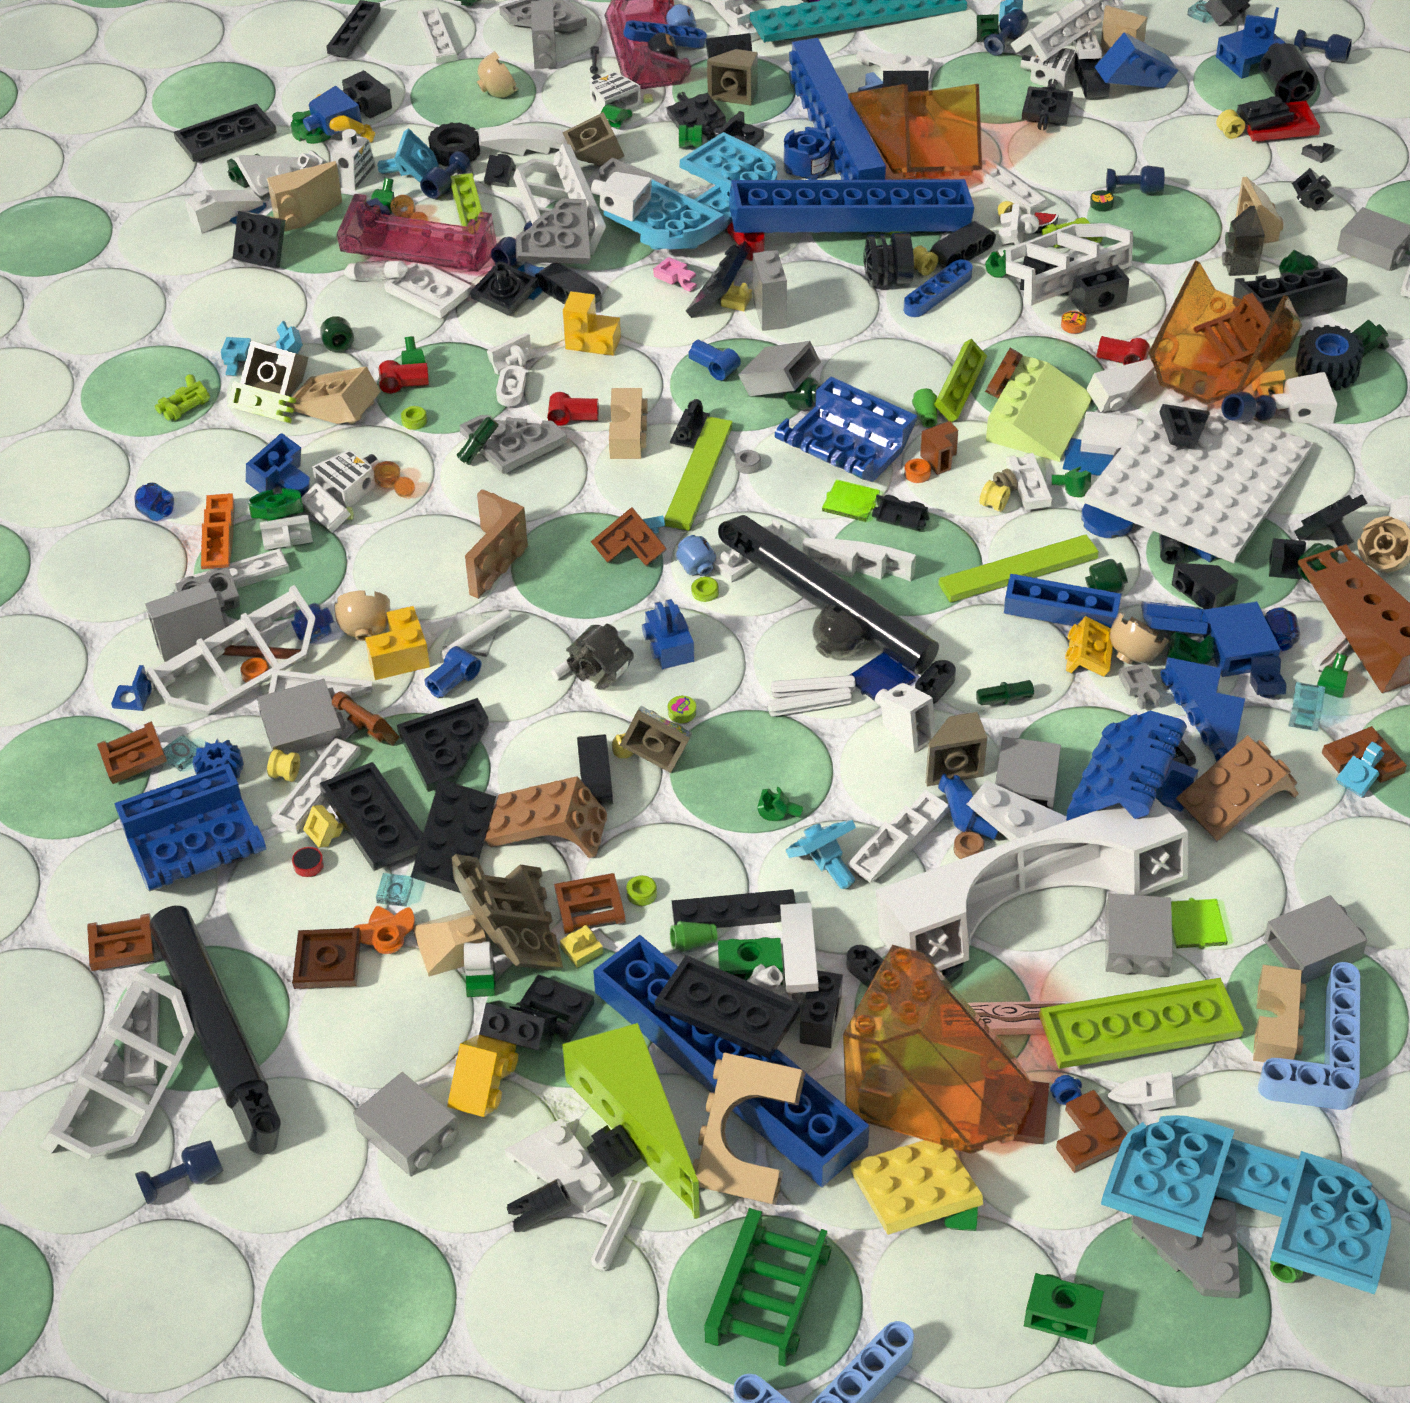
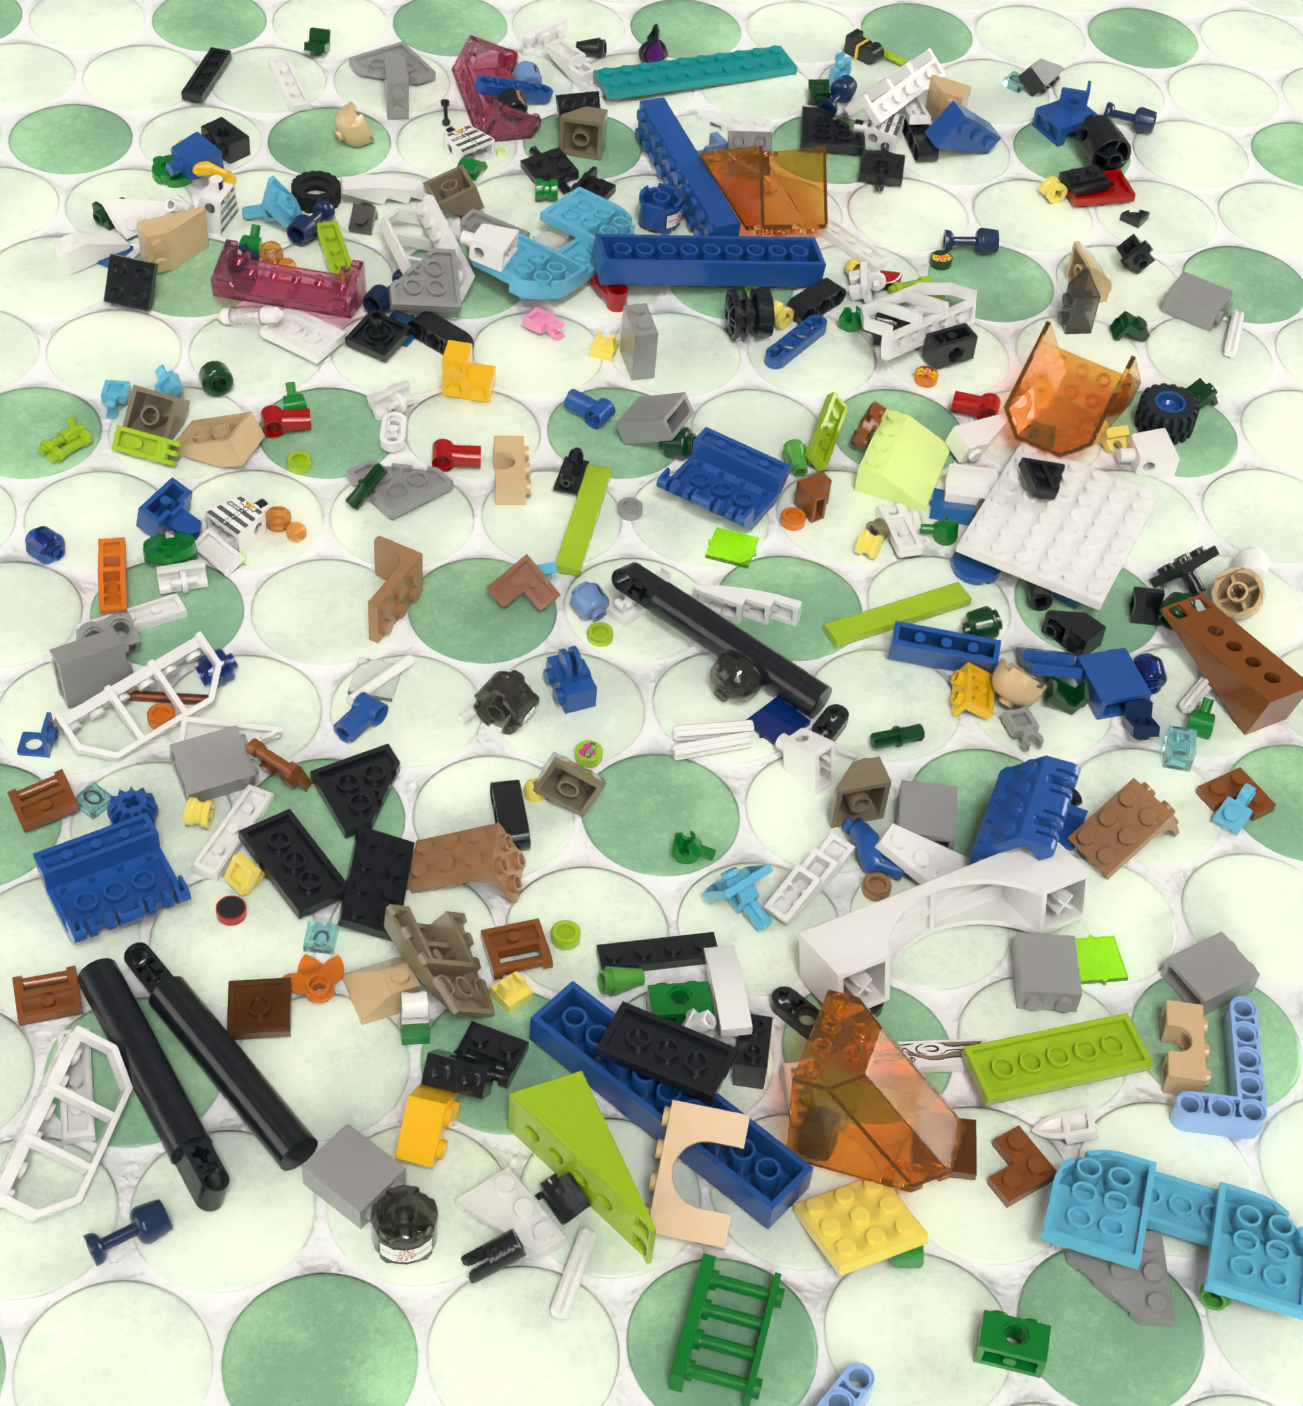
camera: 10 degrees left, 0 degrees up
black plate [174,103,277,162] -> none
tan cylinder [334,590,391,641] -> none
yellow brick [365,606,430,680] -> none
black wing [686,241,751,318] -> none
black hinge [872,495,930,531] -> none
blue plate [1050,1075,1082,1105] -> none
blue slope [1160,657,1245,762] -> none
dark orange plate [1193,293,1279,369] -> none
dark blue piece [1221,392,1277,423] -> none
black wedge [1233,267,1348,323] -> none
none -> black piece [124,942,318,1171]
none -> clear smoke brick [371,1185,438,1265]
none -> black plate [801,106,865,156]

